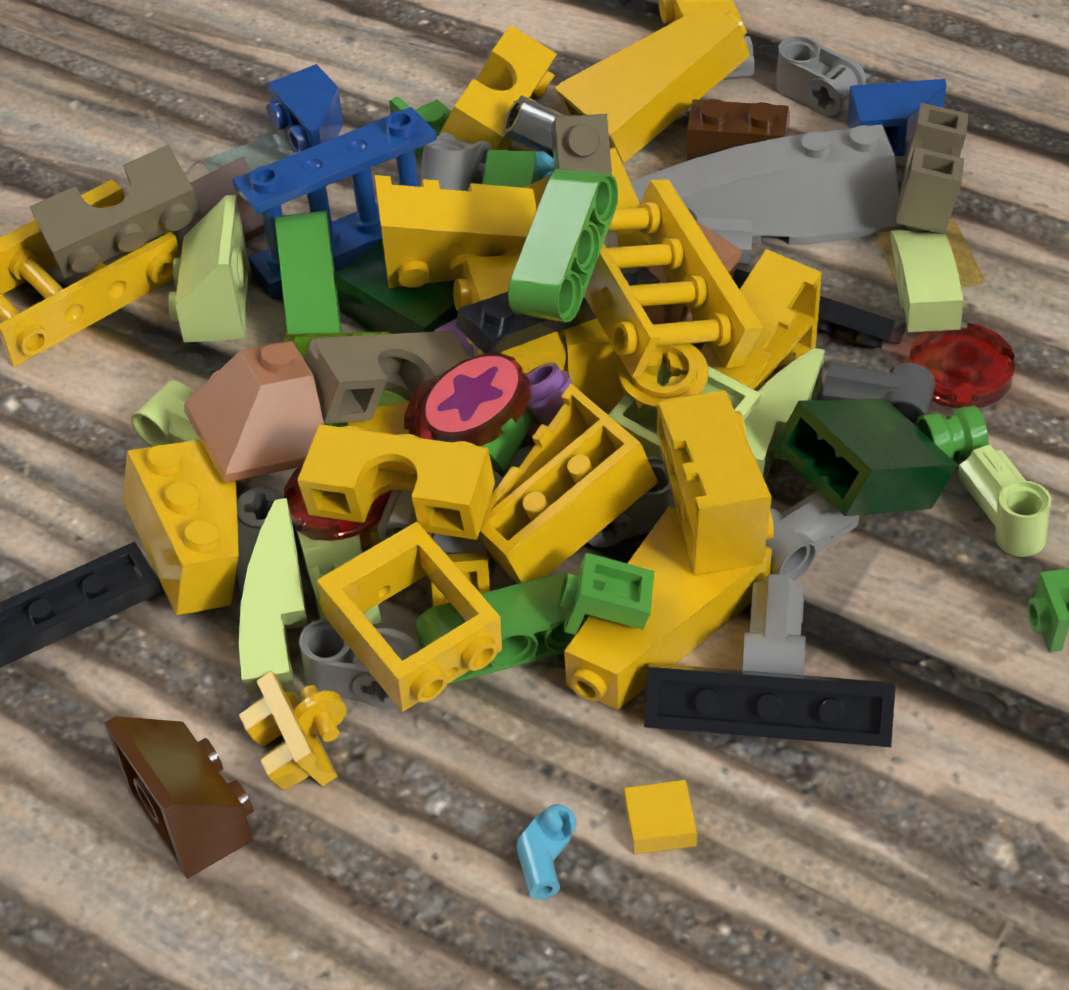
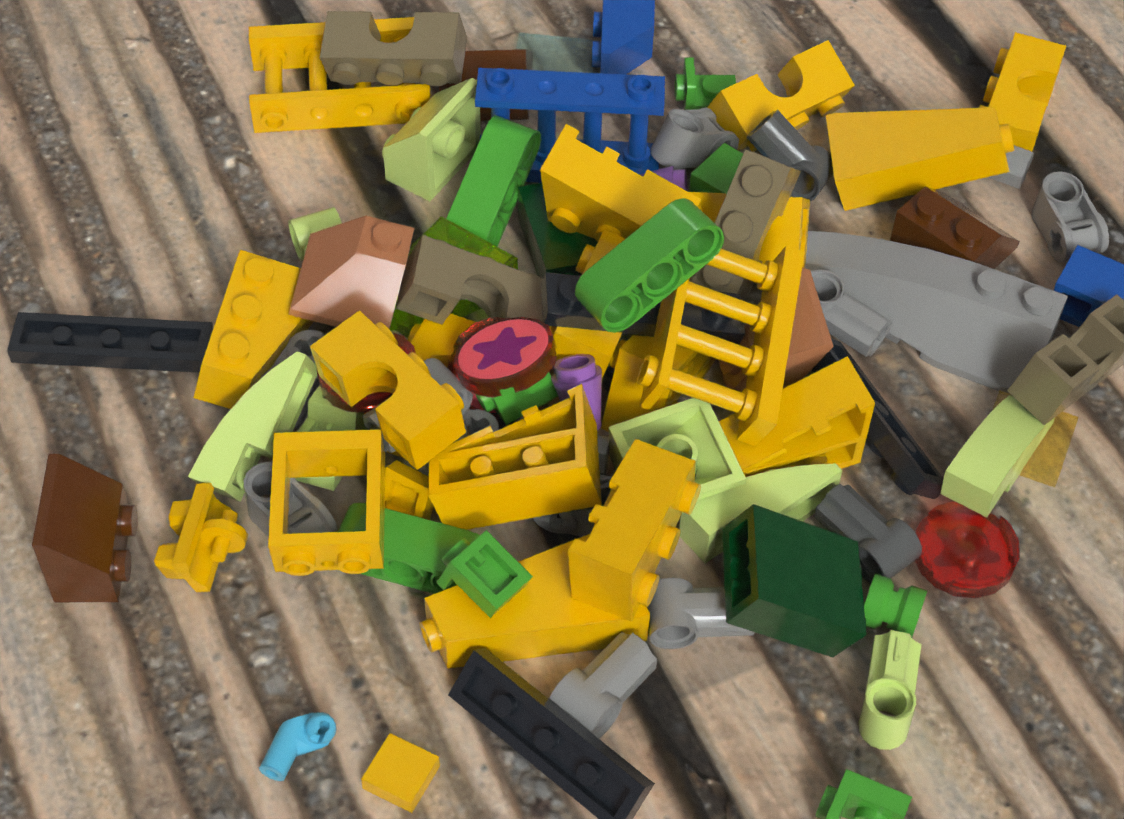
camera: 30 degrees right, 5 degrees up
yellow gear [619,344,708,411] -> none

